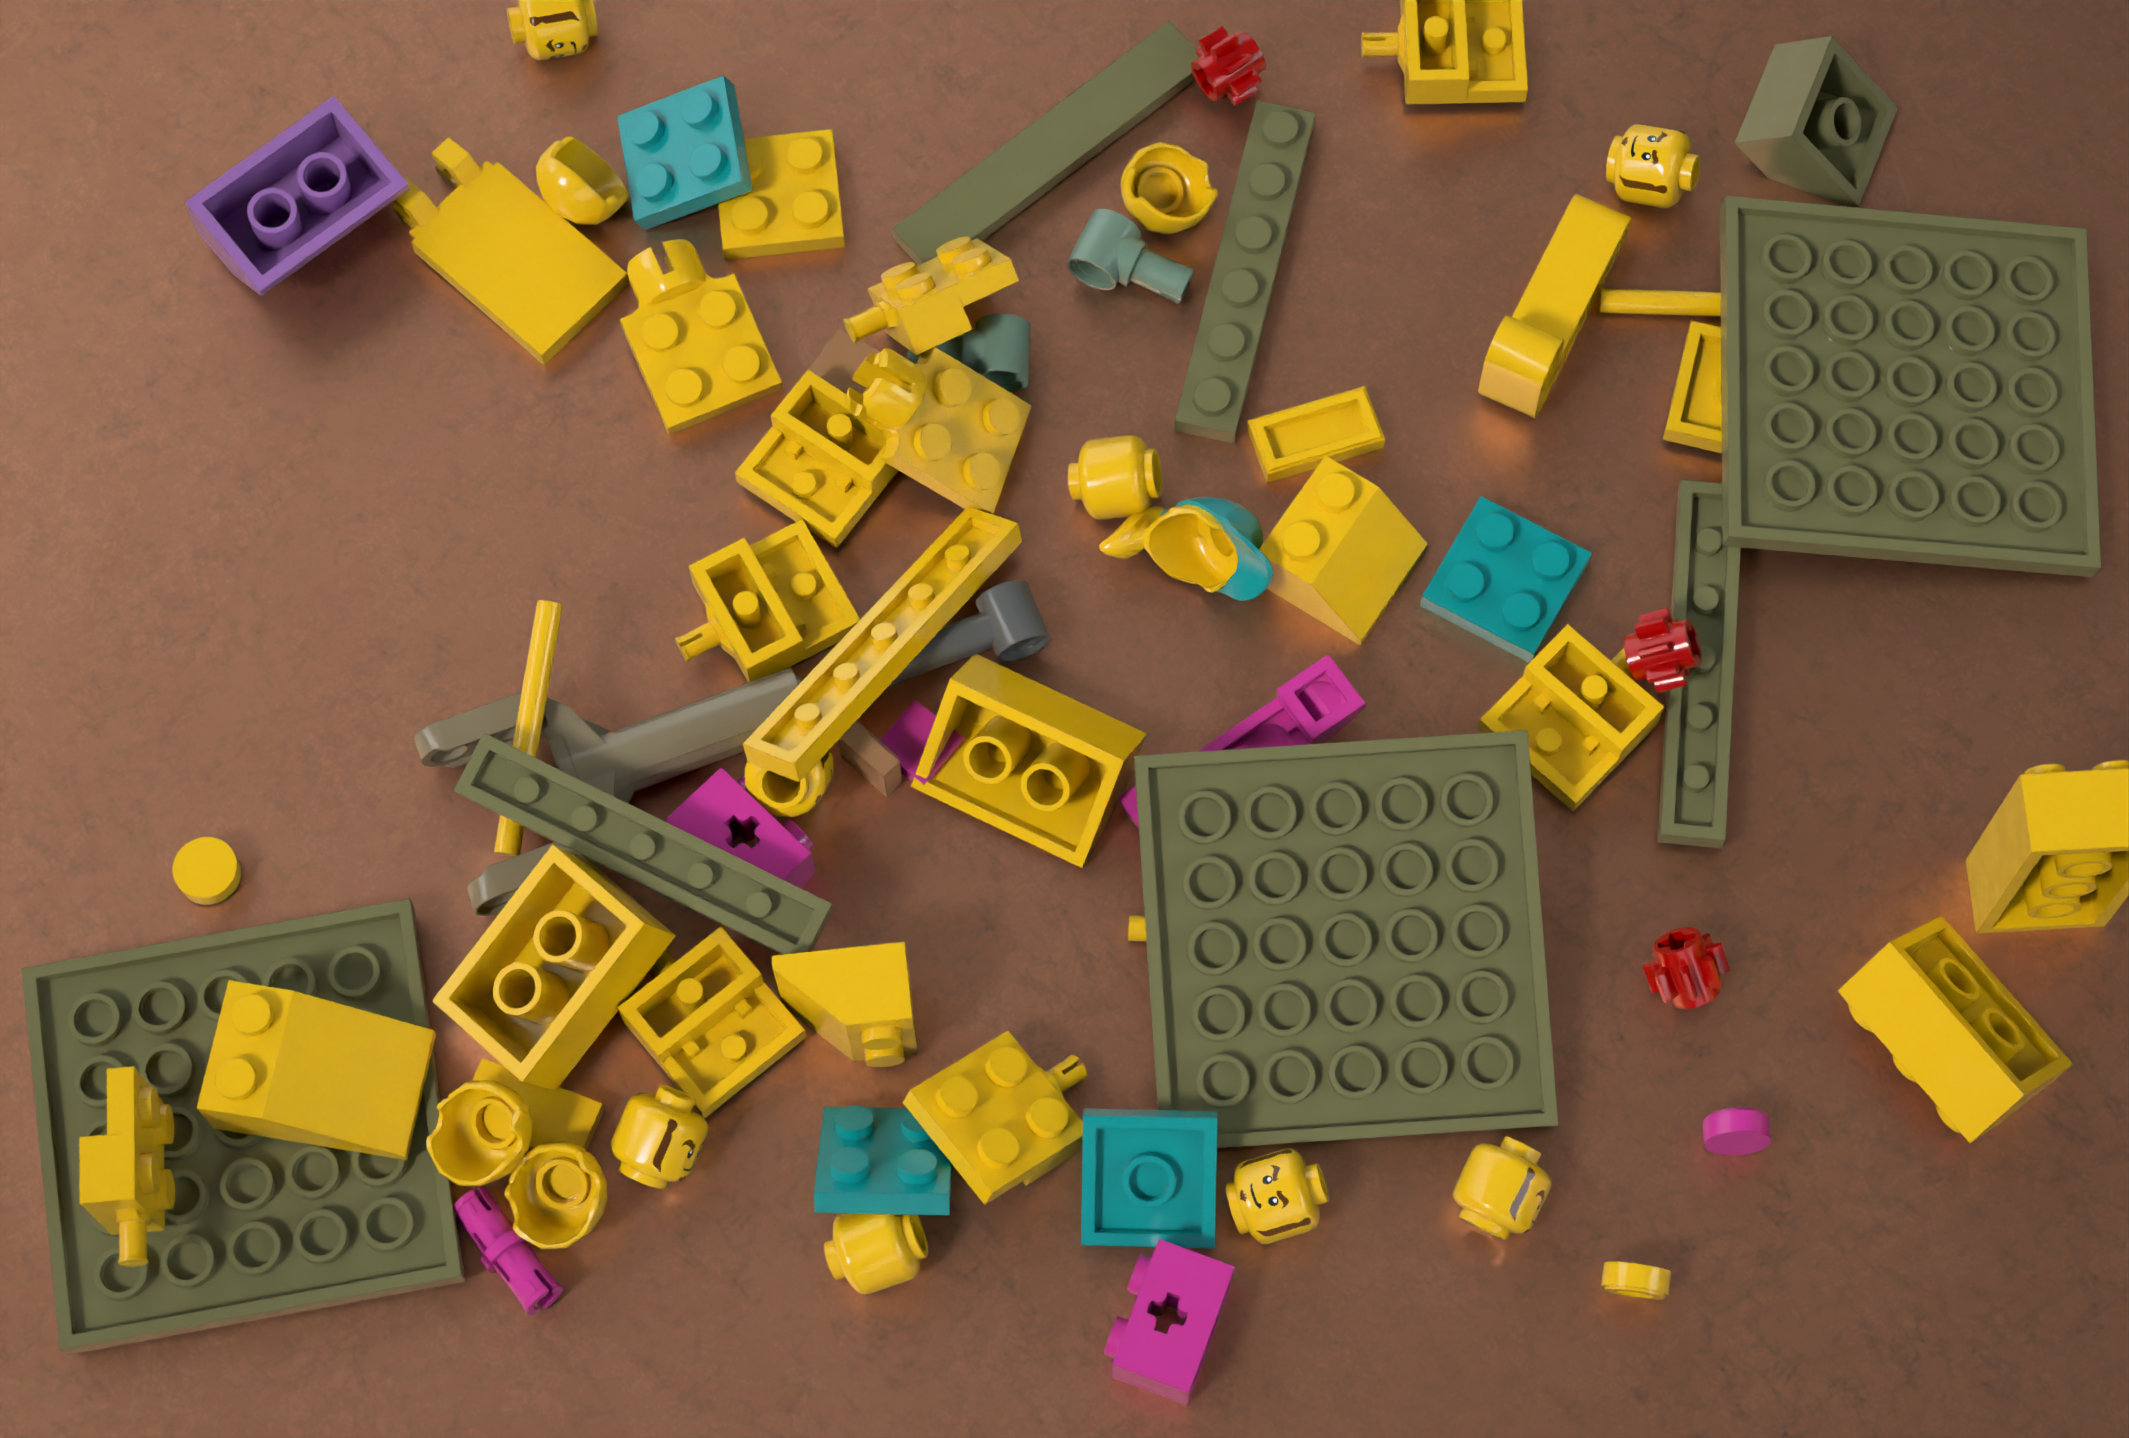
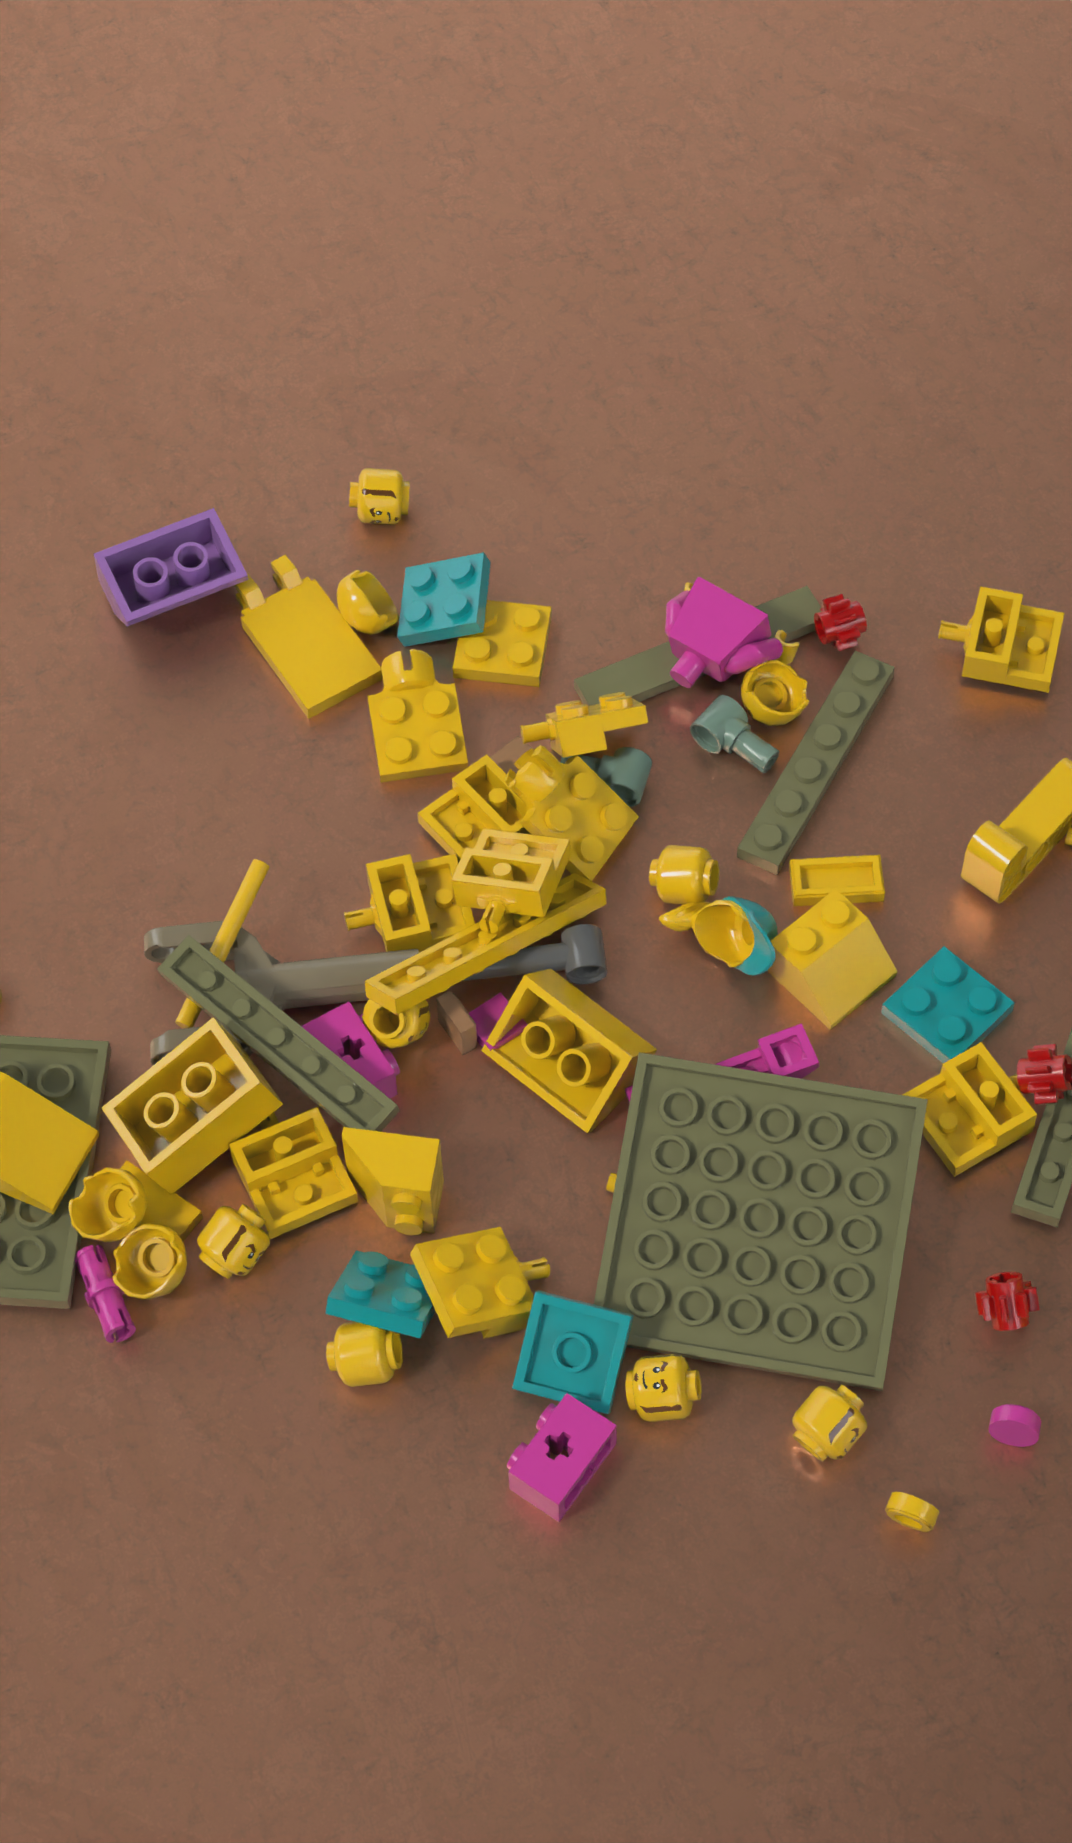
camera: 15 degrees right, 10 degrees down
none -> yellow plate [451,828,572,934]
none -> dark pink torso [665,576,800,688]

